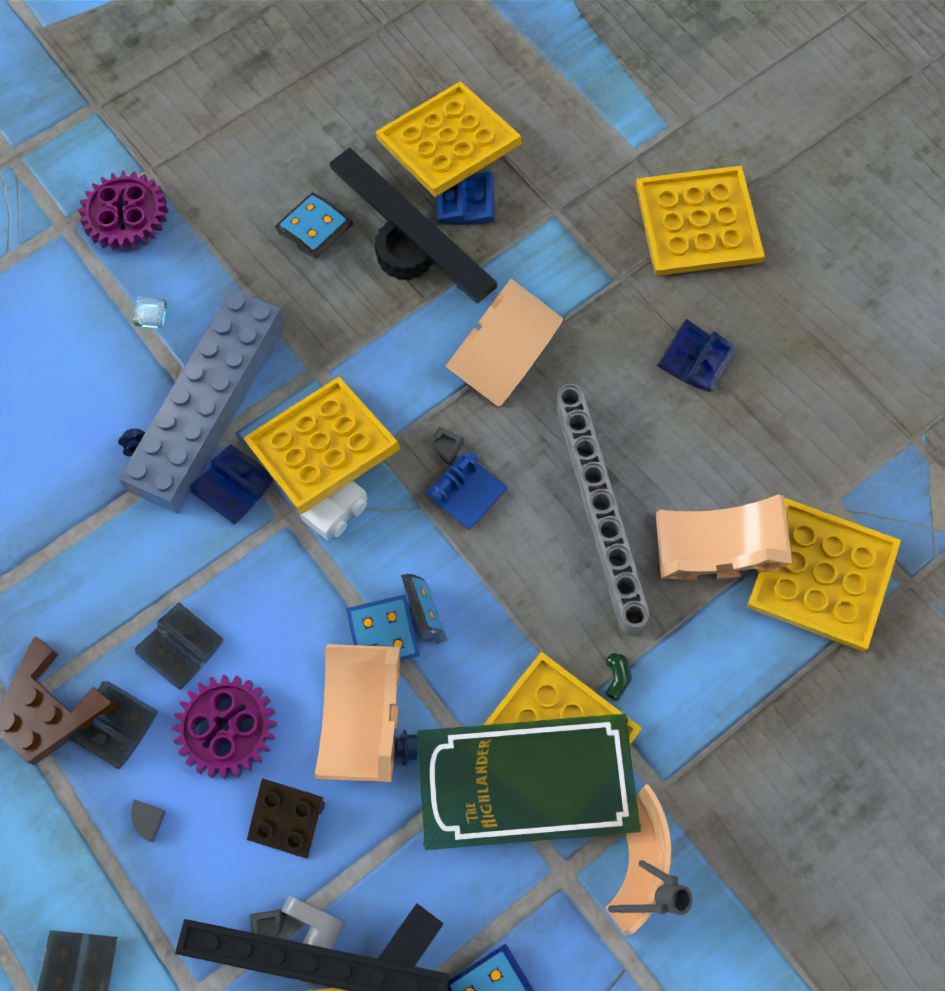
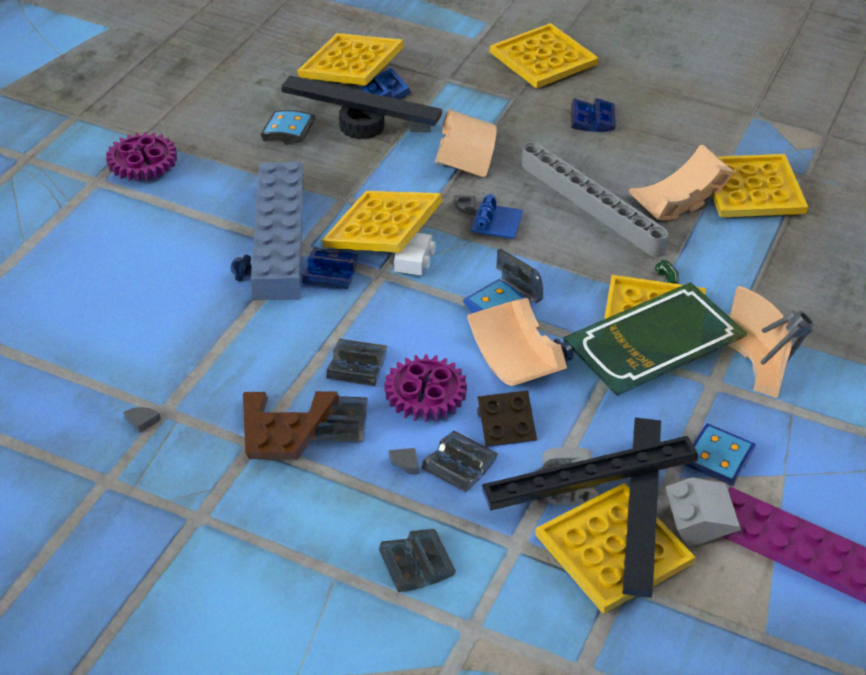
camera: 30 degrees left, 25 degrees down
clear light blue tile [132,297,167,328] -> none
none -> clear smoke slope [422,431,498,492]

